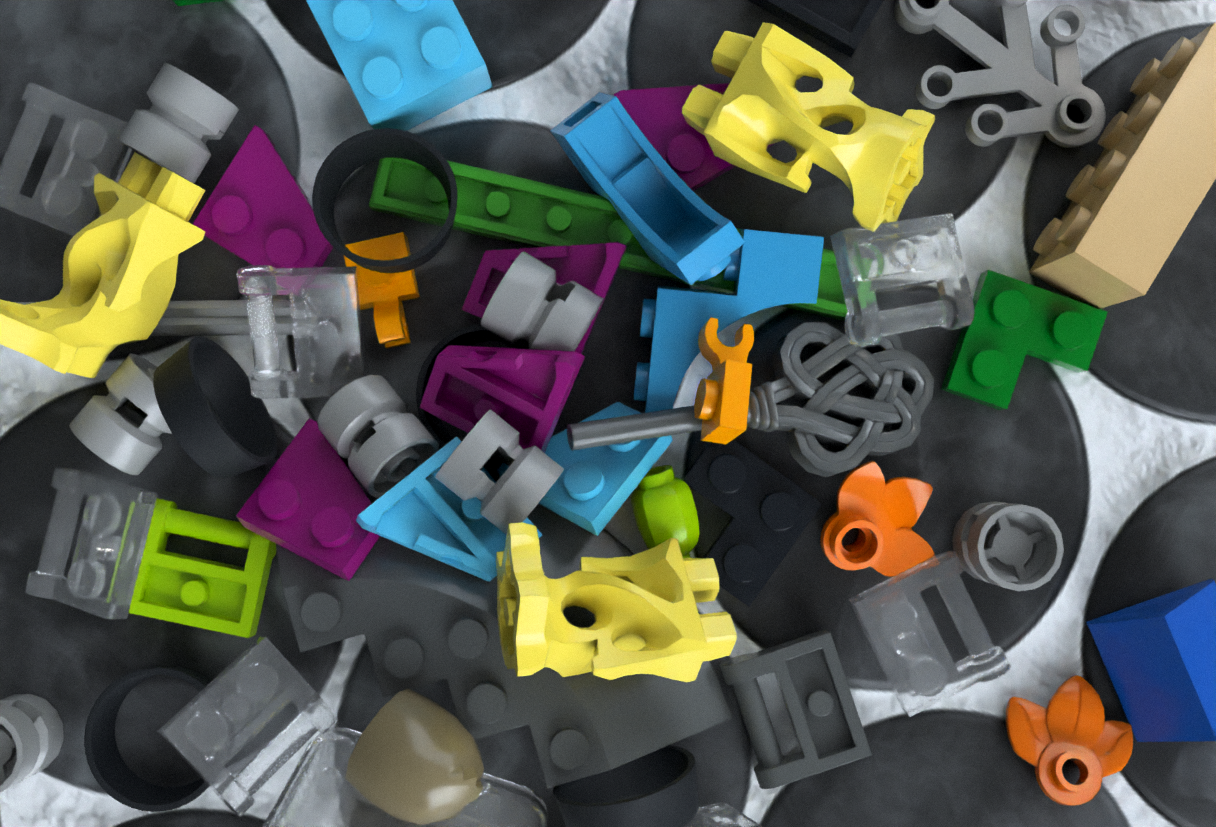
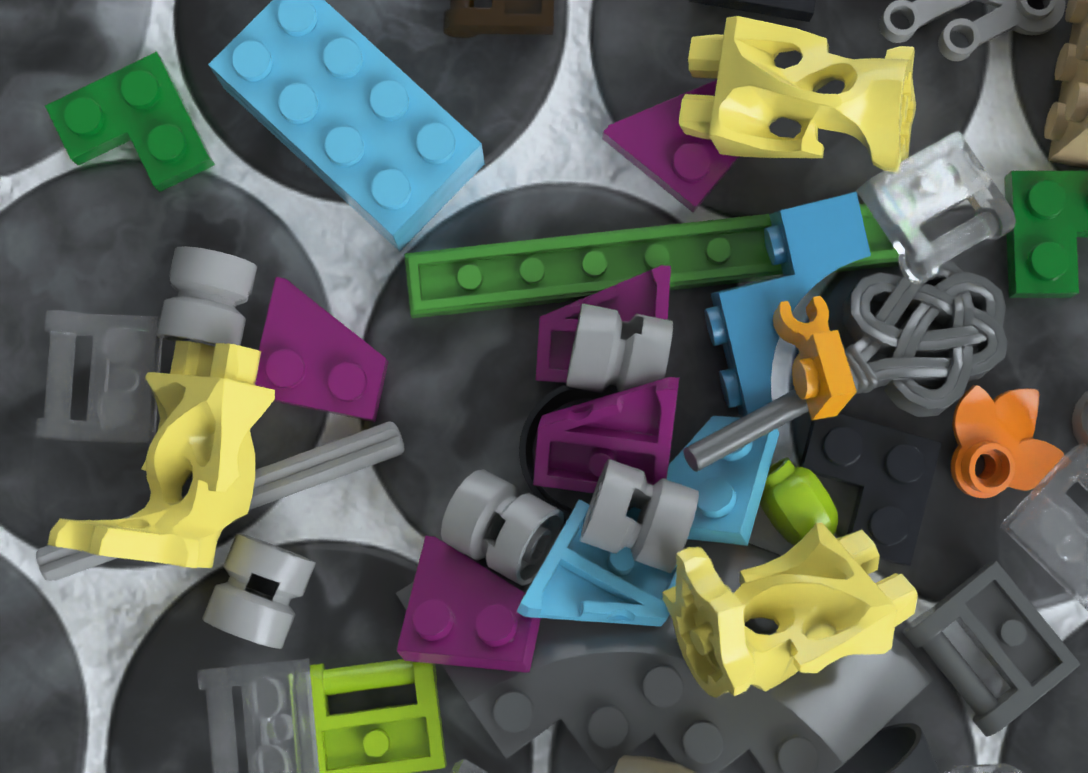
camera: 20 degrees left, 5 degrees down
black tyre [153,336,277,479] -> none
clear plate [237,265,365,399] -> none
black tyre [312,128,458,273] -> none
light orange plate [344,232,420,349] -> none
dark azure arch [550,92,745,285] -> none

